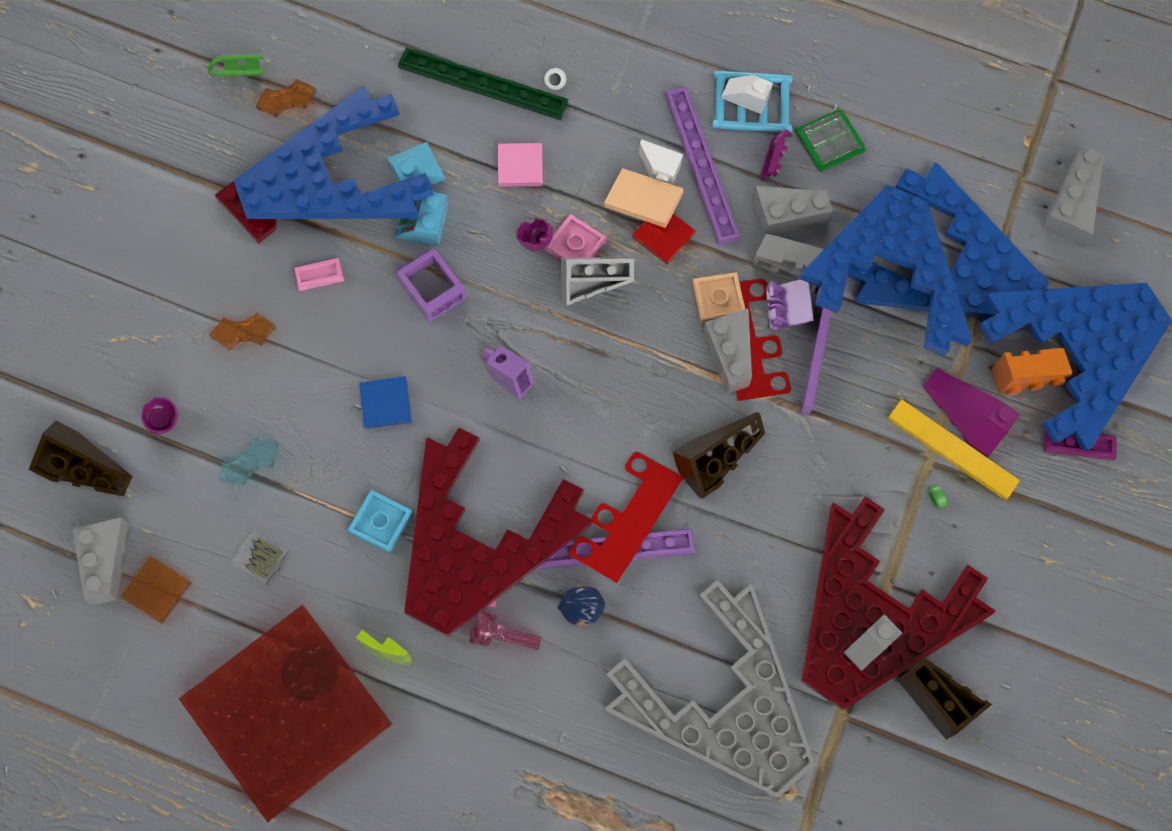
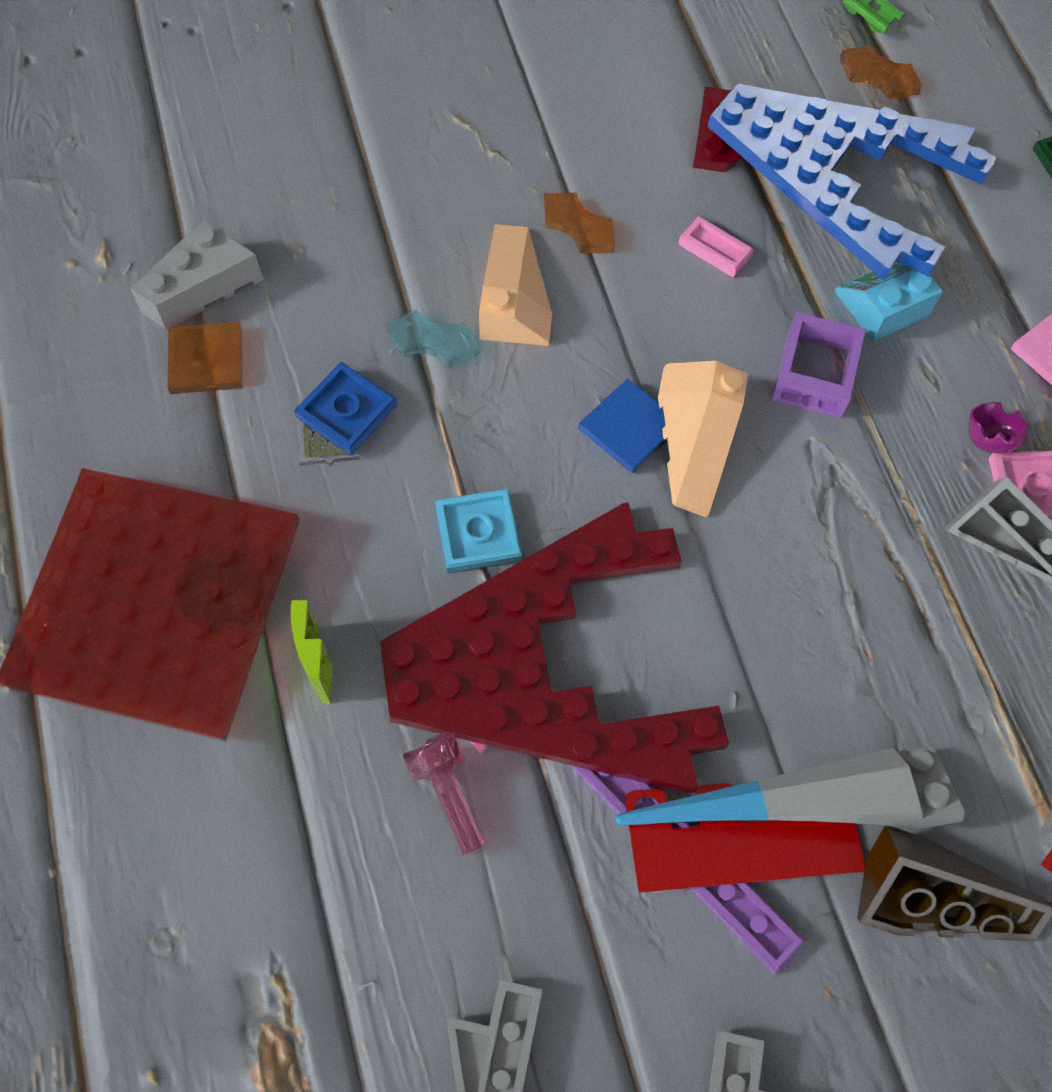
camera: 55 degrees right, 5 degrees down
dark brown wedge [28,421,133,497] -> none
magenta hair [141,397,179,434] -> none
medium azure slope [386,142,445,185] -> none
medium lavender torso [481,346,534,399] -> none
dark blue hair [557,585,605,626] -> none
none -> blue tile [294,361,398,456]
none -> light nougat wedge [479,224,552,346]
none -> light grey plate [615,746,965,829]
none -> light nougat wedge [658,361,748,517]

